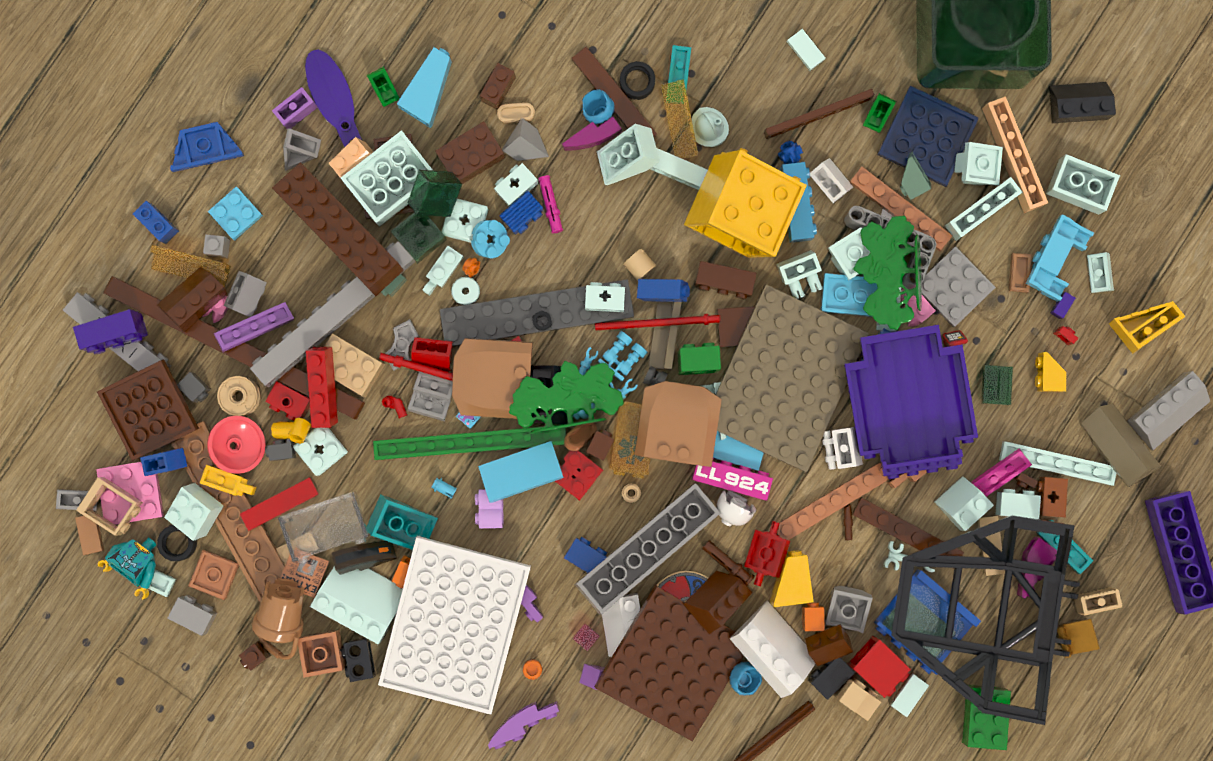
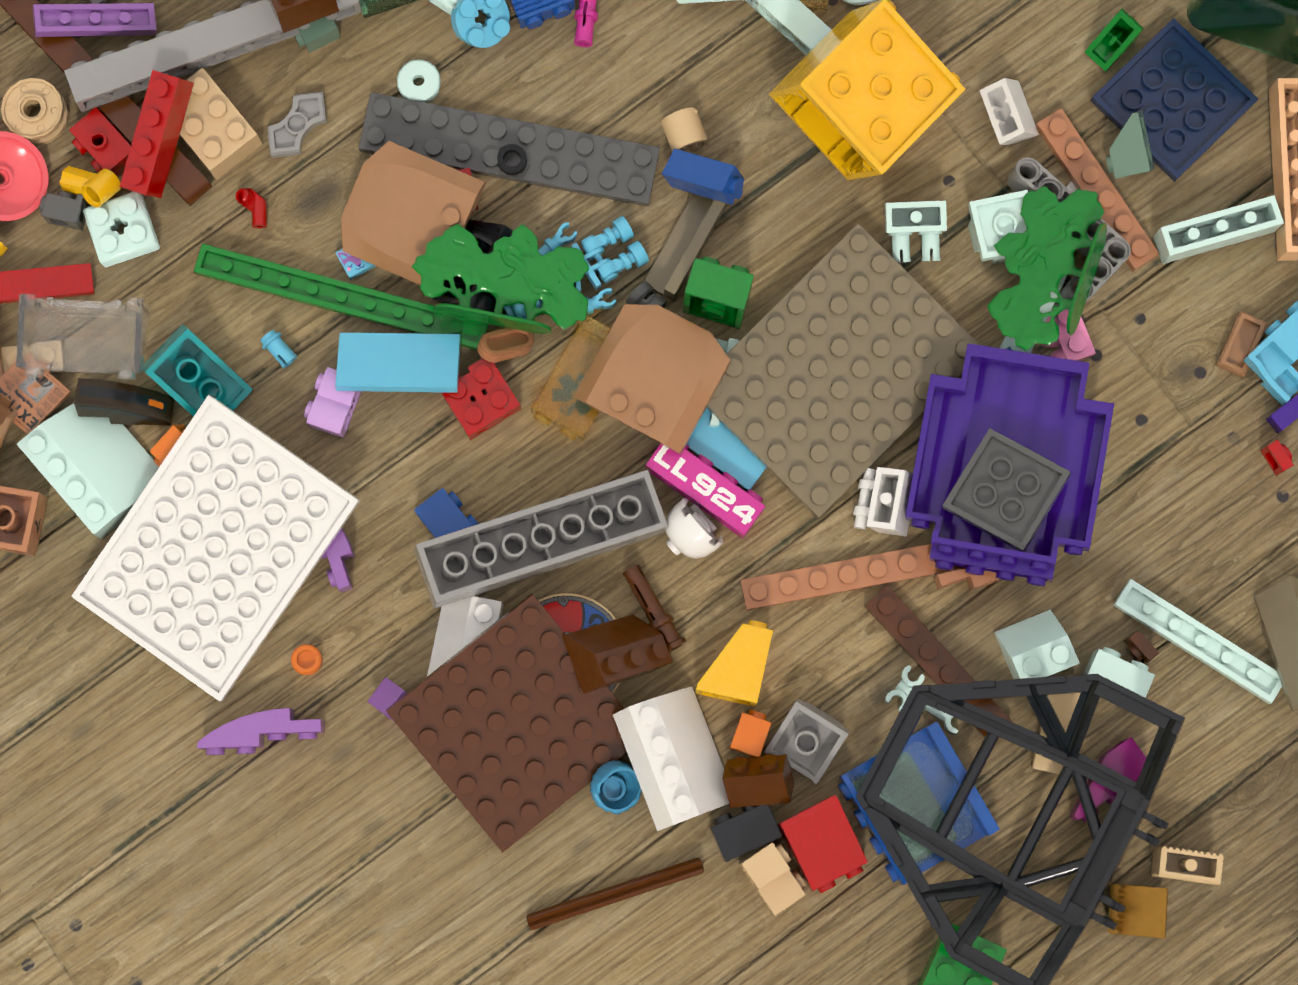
camera: 20 degrees right, 5 degrees down
black brick [341,638,376,682] -> none
red bar [379,353,453,381] -> none
light grey slope [408,372,453,422] -> none
red brick [411,337,453,371] -> none
light aqua plate [423,246,464,296] -> none
orange plate [462,258,480,278] -> none
clear pink plate [572,623,600,651] -> none
light aqua brick [585,282,625,312] -> none
reddish brown brick [586,429,614,461] -> none
red bar [595,314,721,330] -> none
tan plate [622,483,641,503] -> none
reddish brown brick [694,261,757,299] -> none
reddish brown tile [717,306,755,347] -> none
red plate [744,521,790,586] -> none
reddish brown tile [764,89,875,139] -> none
blue gear [778,141,803,164] -> none
dark azure brick [780,162,817,243] -> none
medium azure plate [821,273,878,317] -> none
reddish brown piece [843,503,853,540] -> none
light aqua tile [890,674,929,717] -> none
light grey plate [921,246,996,327] -> none
slope [942,330,968,347] -> none
light aqua panel [955,142,1003,186] -> none
dark pink plate [971,448,1032,497] -> none
clear green plate [981,365,1013,405] -> none
yellow slope [1035,352,1066,392] -> none
dark orange brick [1036,477,1068,518] -> none
teal plate [1037,520,1093,574] -> none
none -> dark grey plate [942,428,1071,552]

